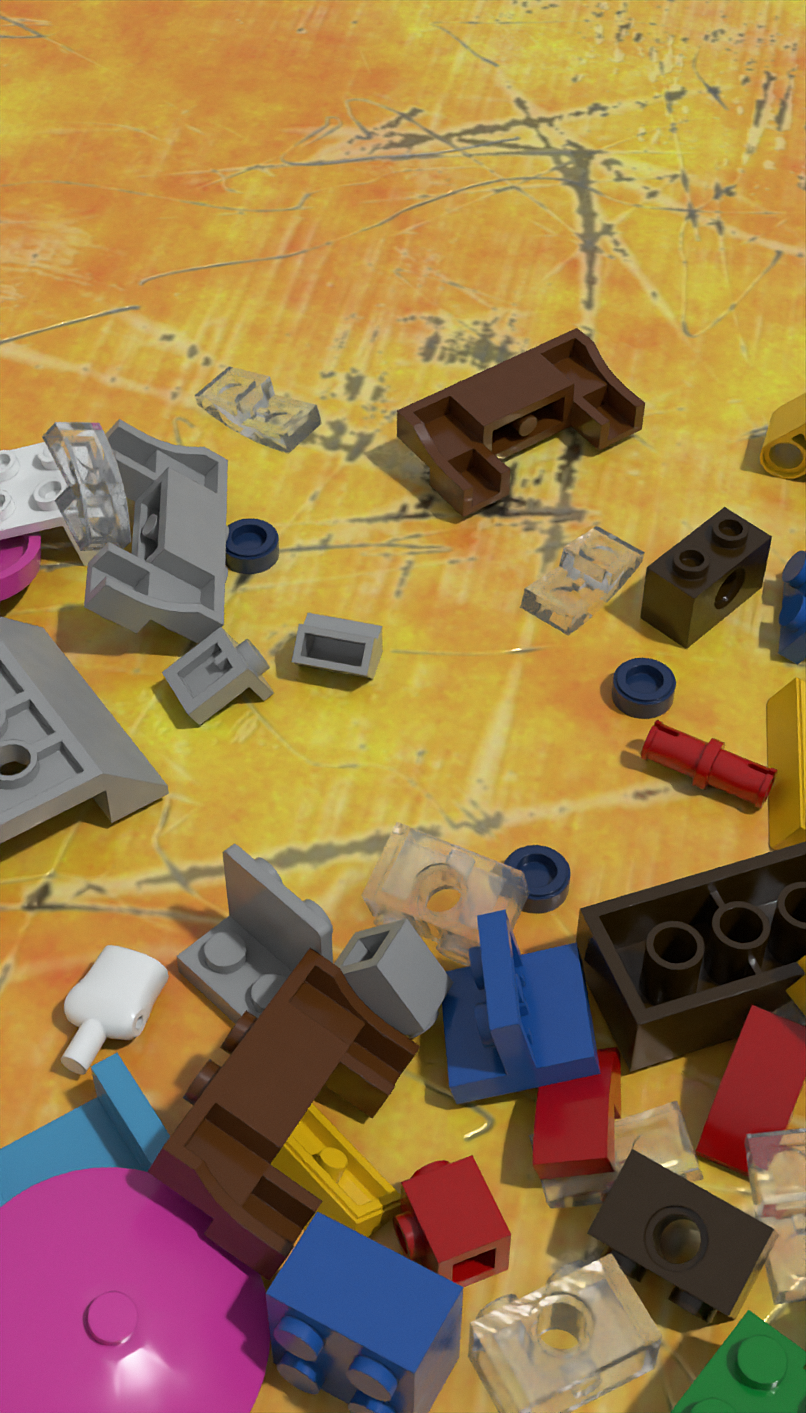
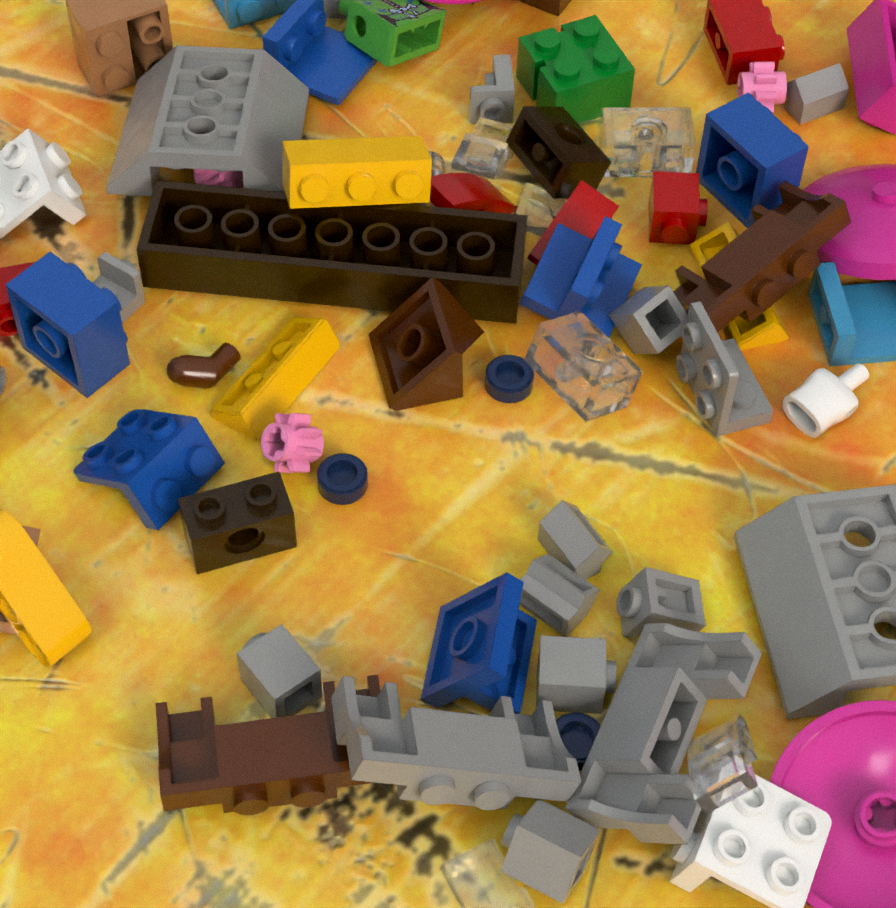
camera: 155 degrees left, 5 degrees up
clear slope [520,526,645,636] -> none
red pin [641,720,778,809] -> none
none -> light grey brick [237,624,323,718]
none -> bright pink gear [261,412,324,473]
none -> light grey bracket [331,676,581,810]
none -> reddish brown slope [368,277,484,411]
none -> blue bracket [421,572,537,714]
none -> light grey brick [500,799,600,904]
none -> light grey brick [536,635,616,714]
none -> light grey piece [538,500,613,580]

